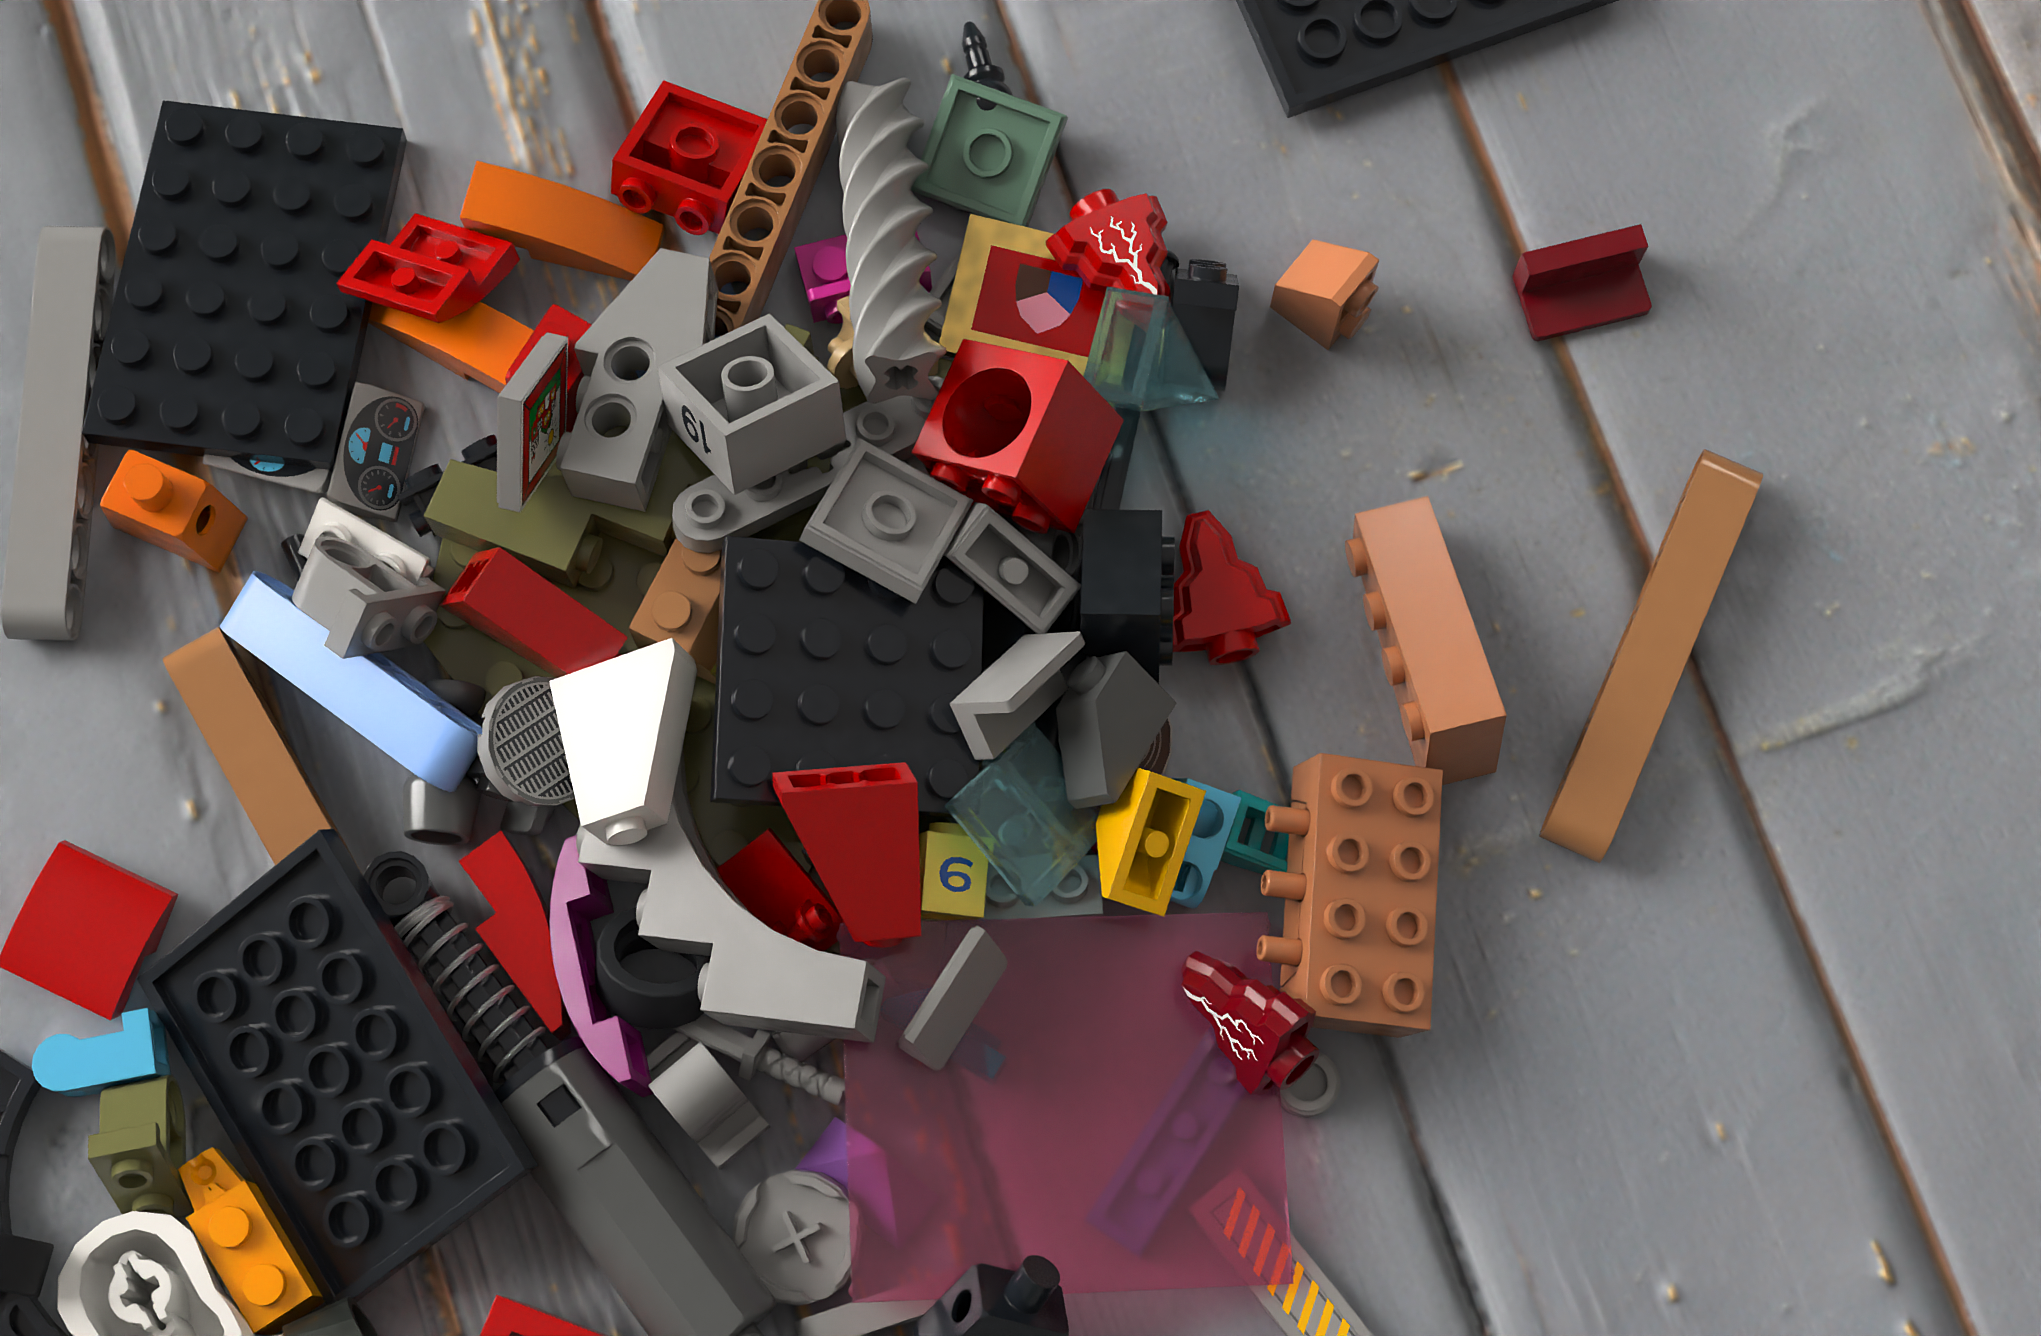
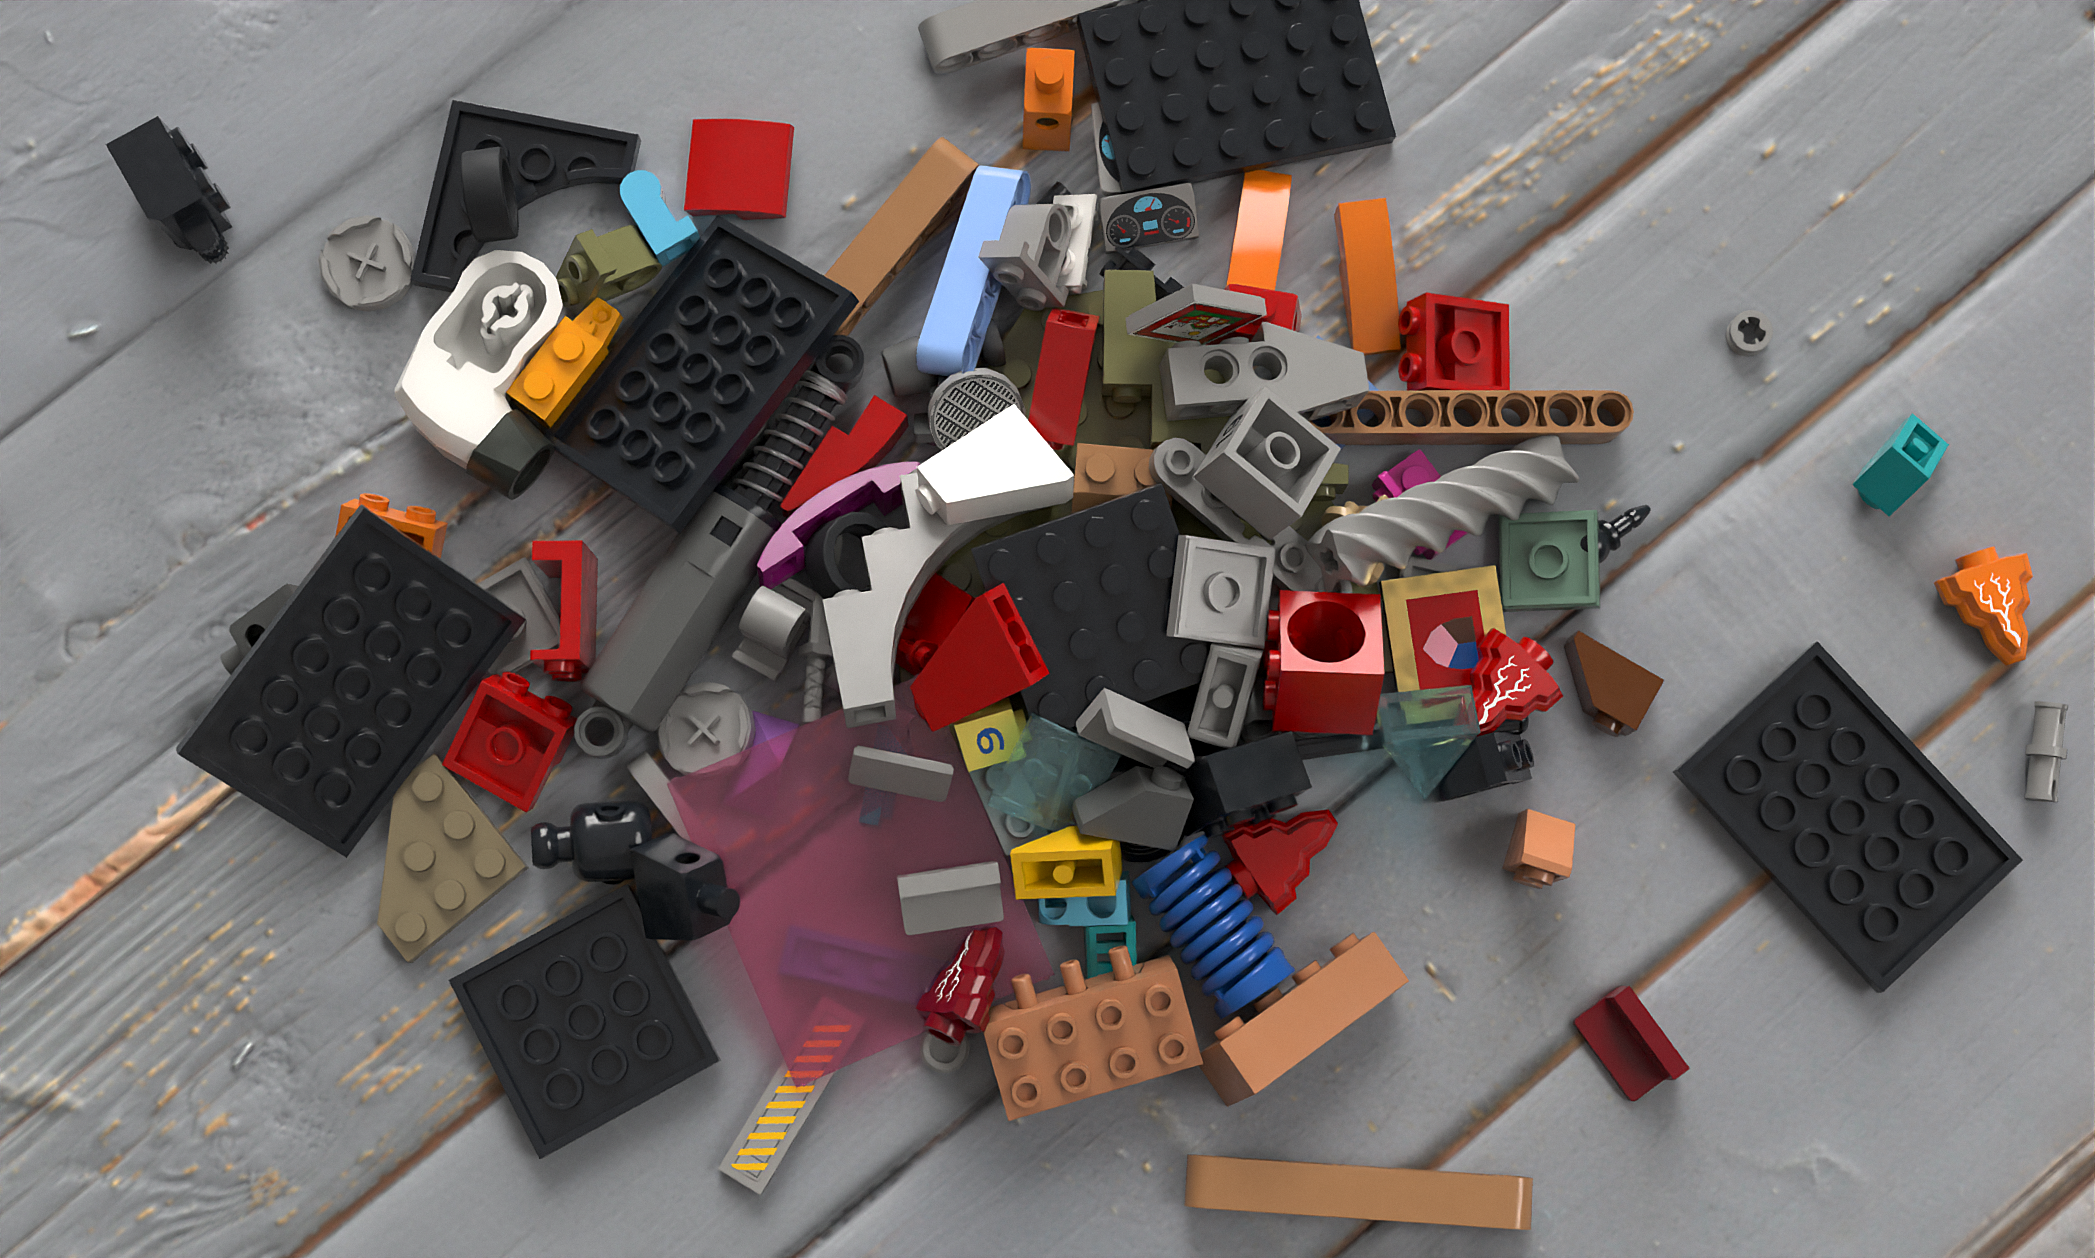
camera: 65 degrees right, 5 degrees up
red slope [336,213,520,323] -> none
none -> light grey panel [897,861,1004,935]
none -> blue piece [1131,834,1295,1019]
none -> reddish brown slope [1564,630,1664,737]

